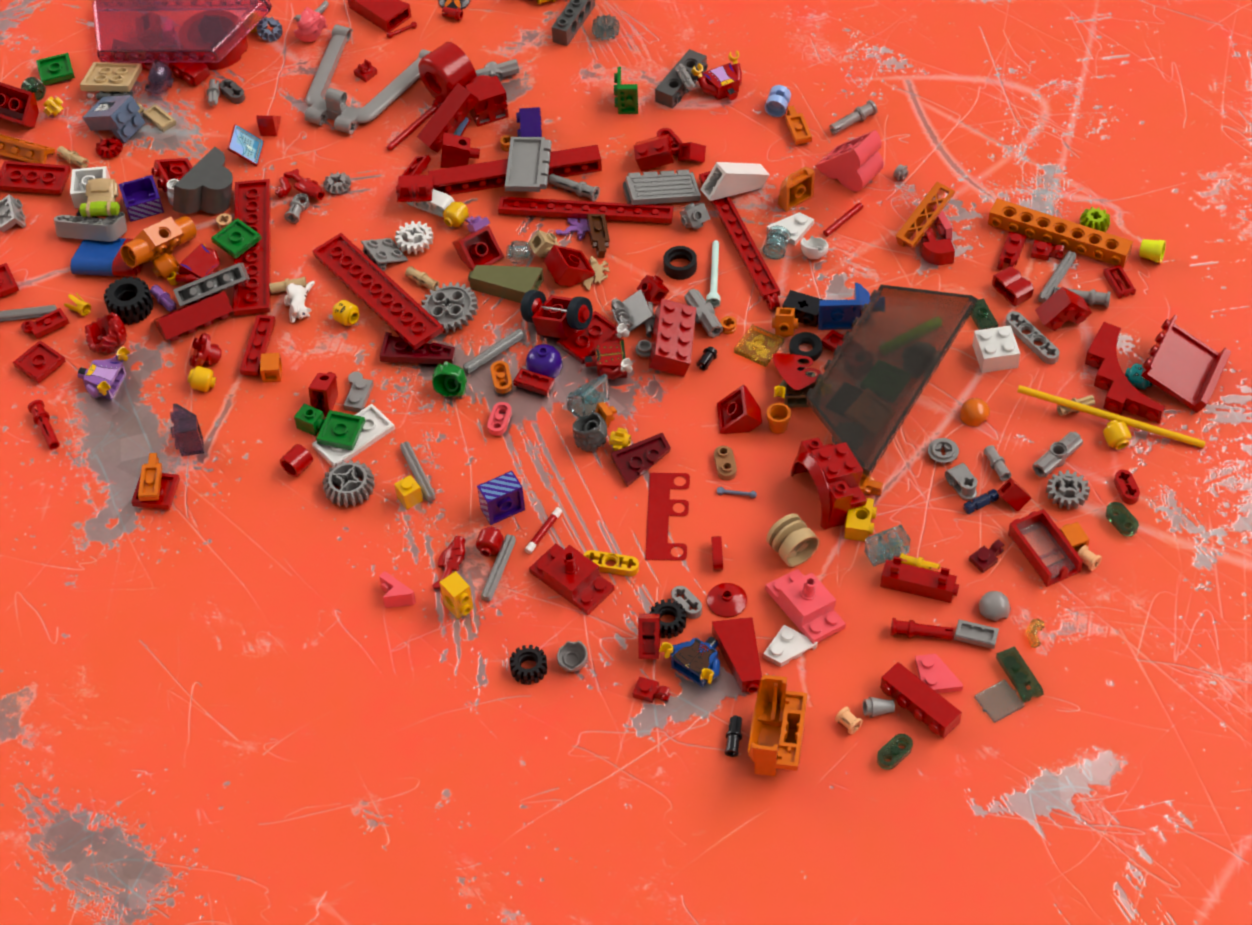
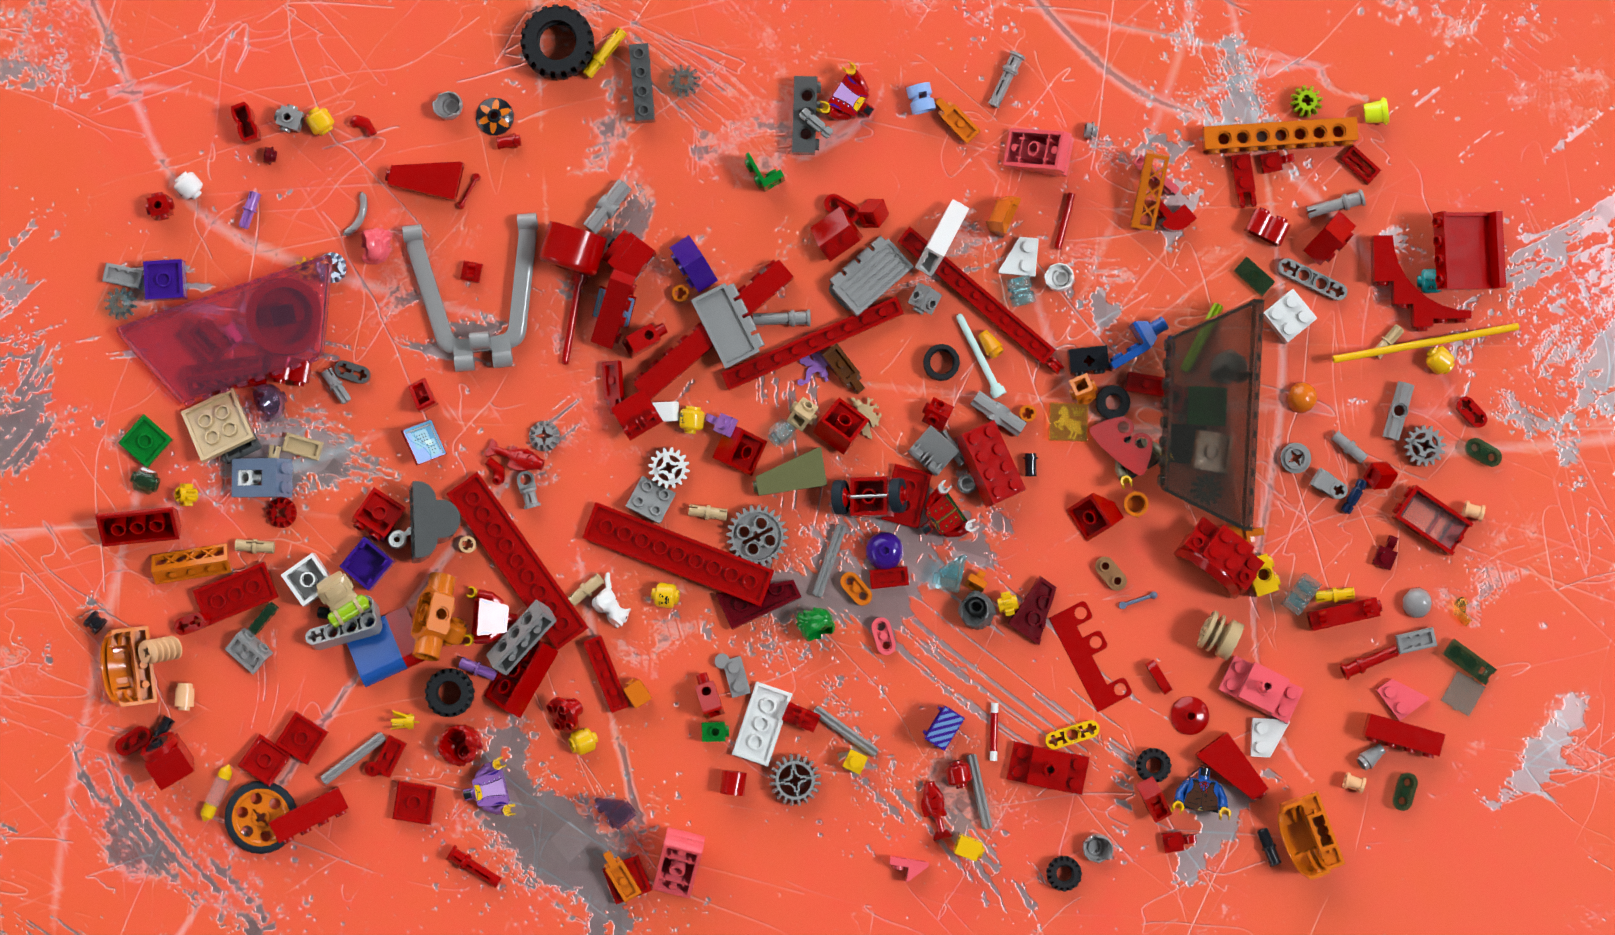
camera: 35 degrees left, 35 degrees up
green plate [211,218,262,259] -> none
green tile [316,410,366,451] -> none
light grey beam [671,586,702,619] -> none
light grey axle [1038,251,1076,303] -> none
orange brick [1060,522,1090,552] -> none
none -> clear green beam [248,602,279,635]
none -> coral brick [653,827,705,899]
none -> red hips [782,702,821,733]
none -> light orange cone [978,330,1004,359]

